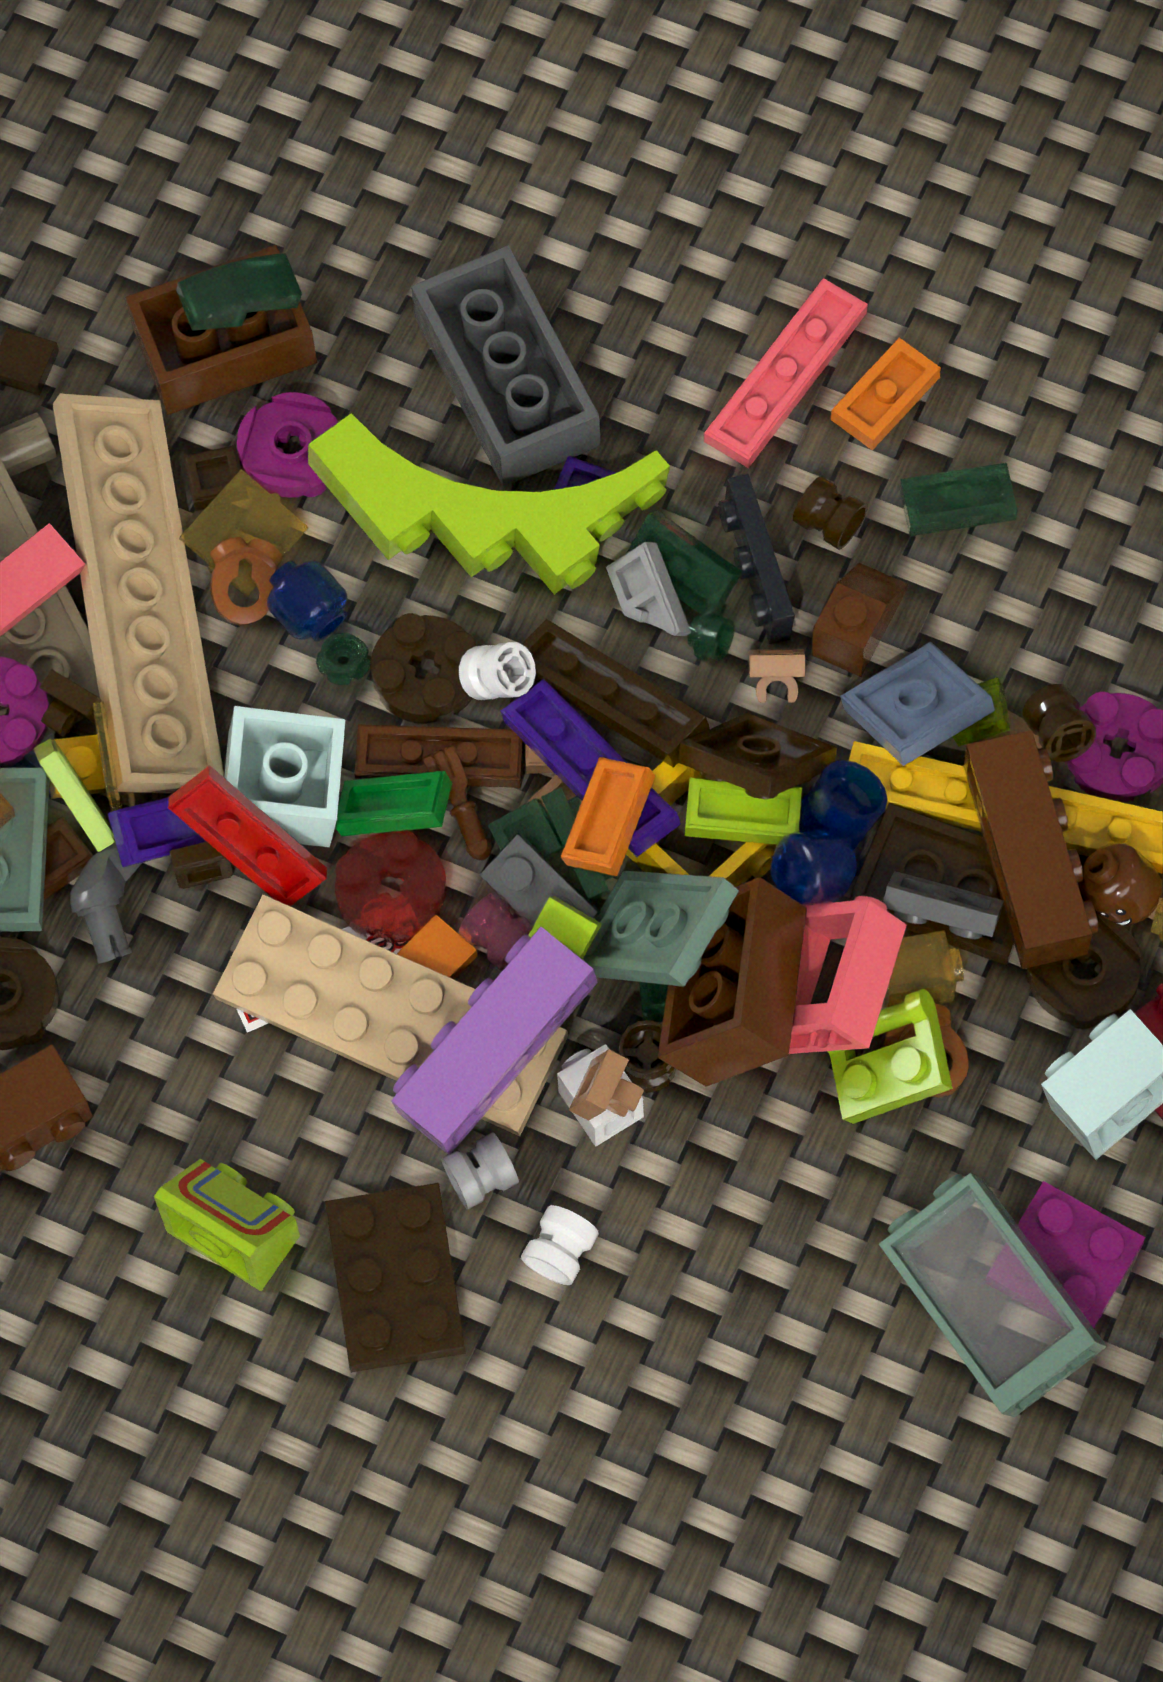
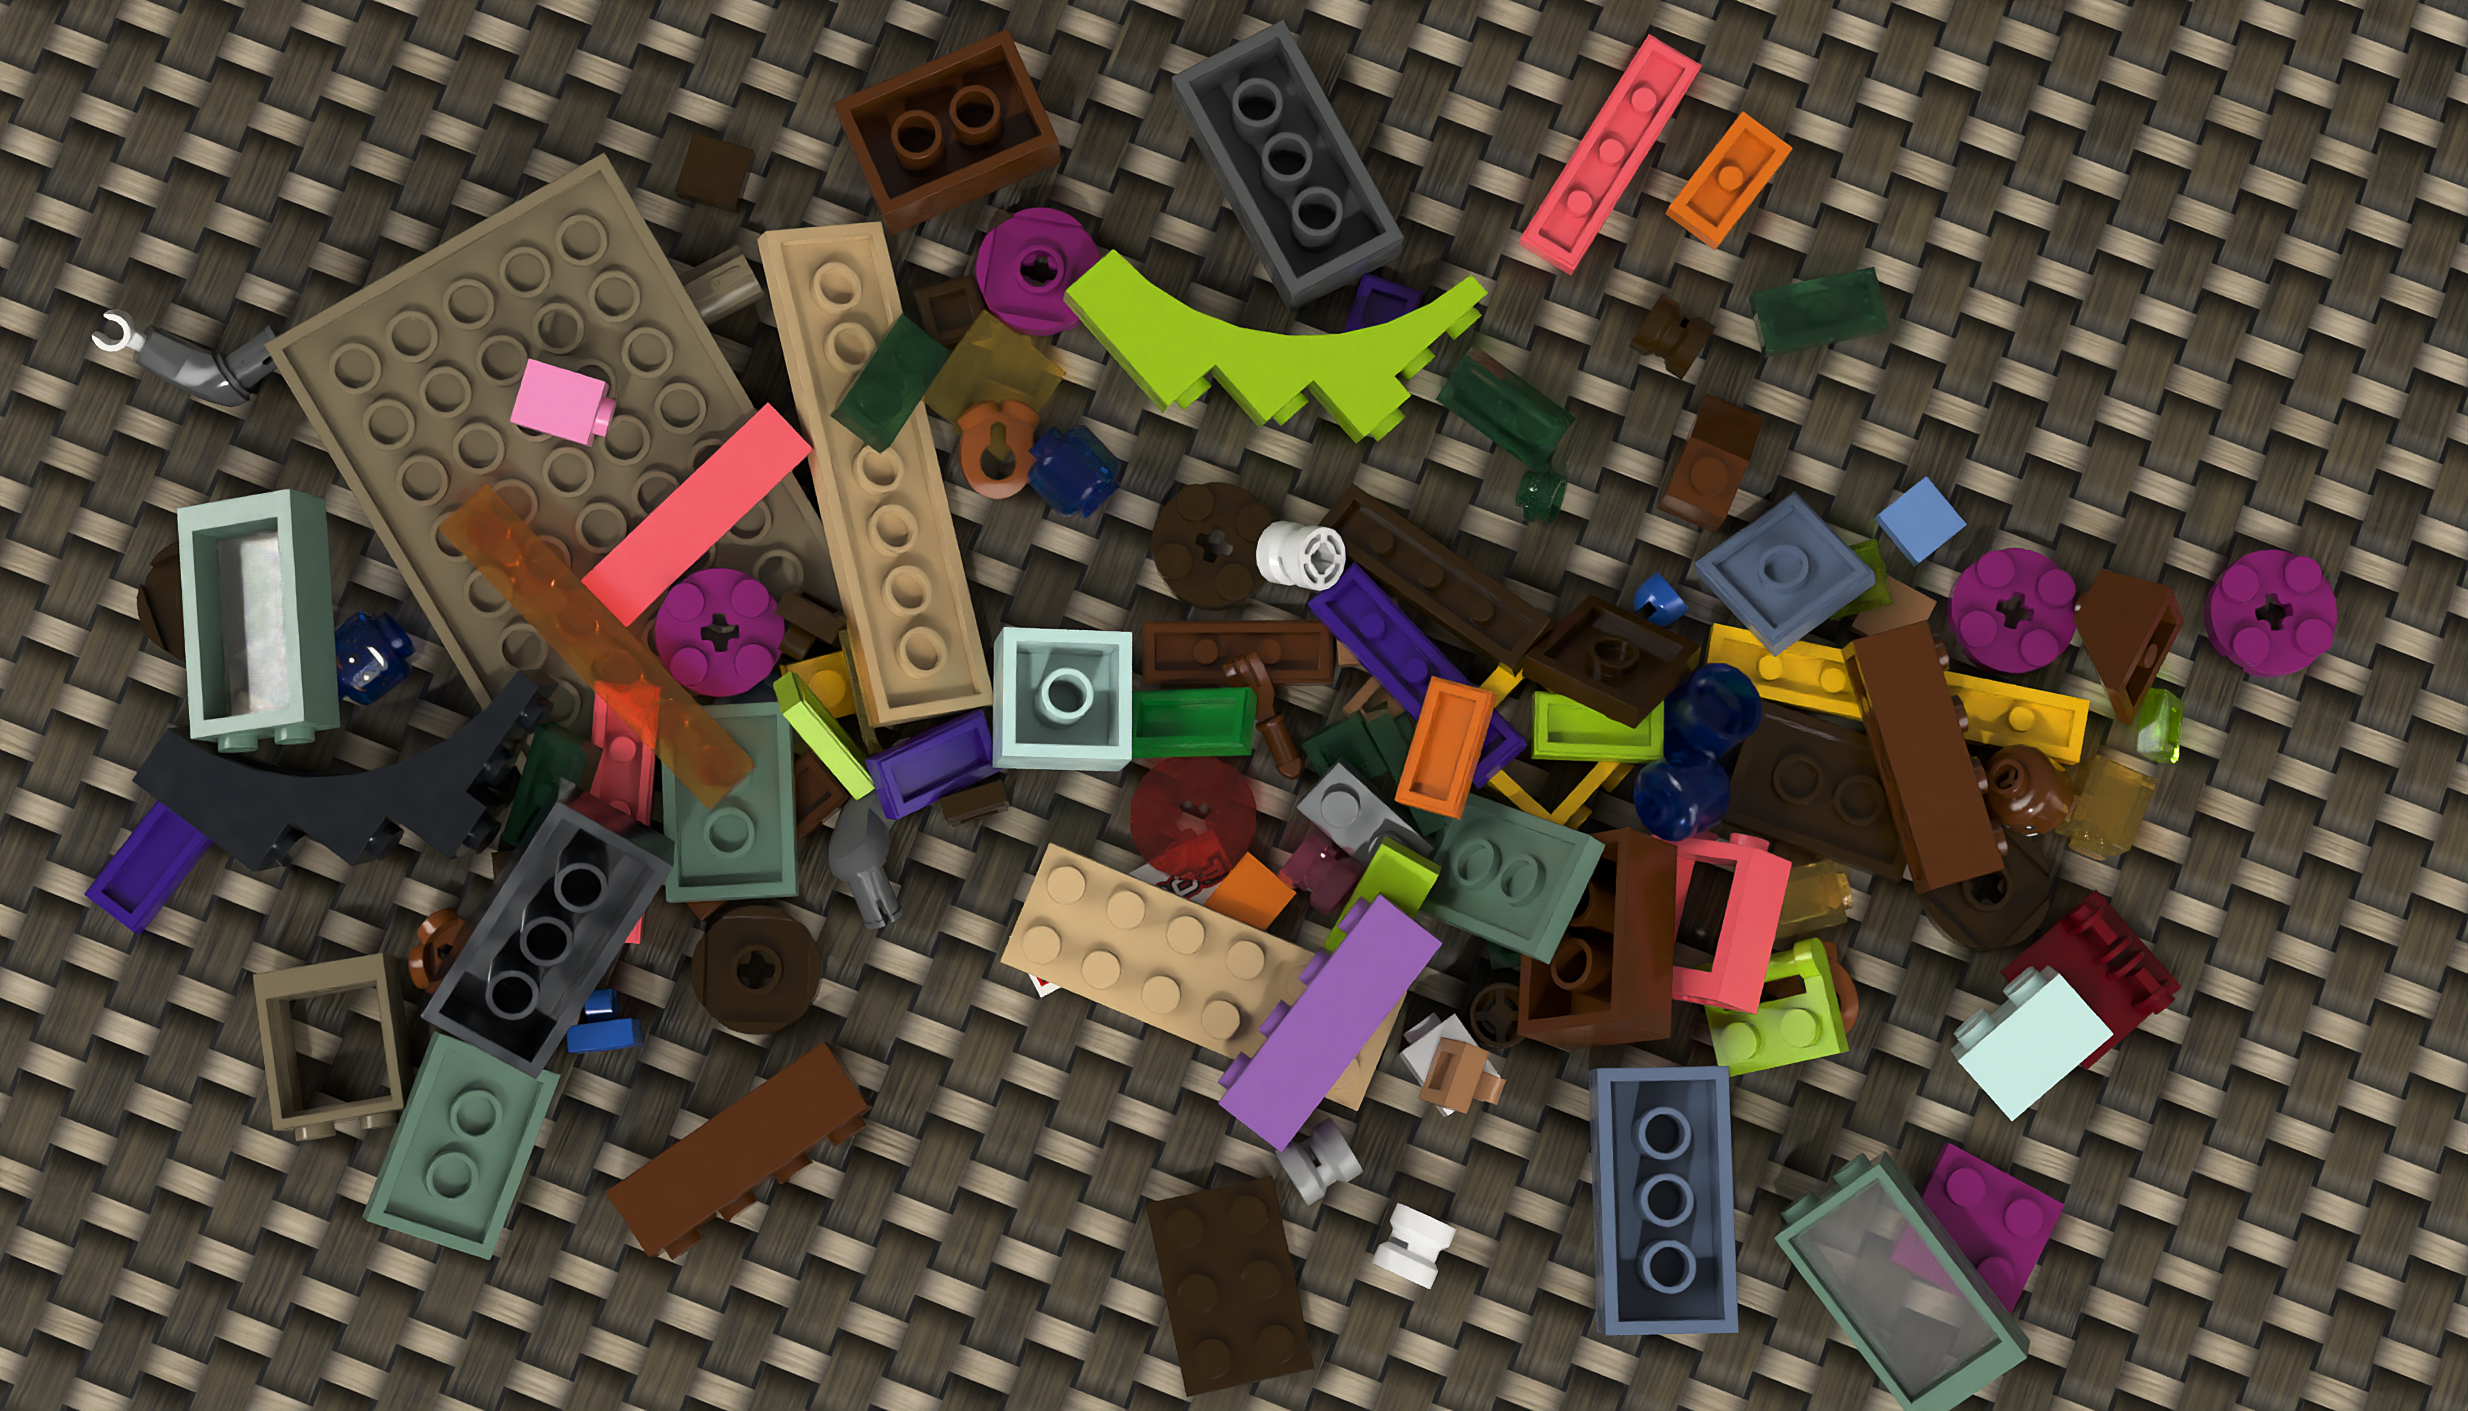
camera: 10 degrees left, 15 degrees up
lime slope [154,1159,300,1291] -> none
red tile [168,765,327,907] -> none
clear green slope [176,253,302,330] -> none
clear green plate [316,633,370,685] -> none
light grey tile [606,542,691,636] -> none
black plate [718,474,795,644] -> none
medium nougat tile [749,649,805,703] -> none
dark grey plate [883,871,1004,939] -> none
dark brown wheel [1022,684,1096,762] -> none
none -> clear green plate [830,314,952,454]
none -> sand blue brick [1588,1066,1739,1335]
none -> blue hinge [1633,571,1690,627]
none -> medium blue tile [1874,476,1967,567]

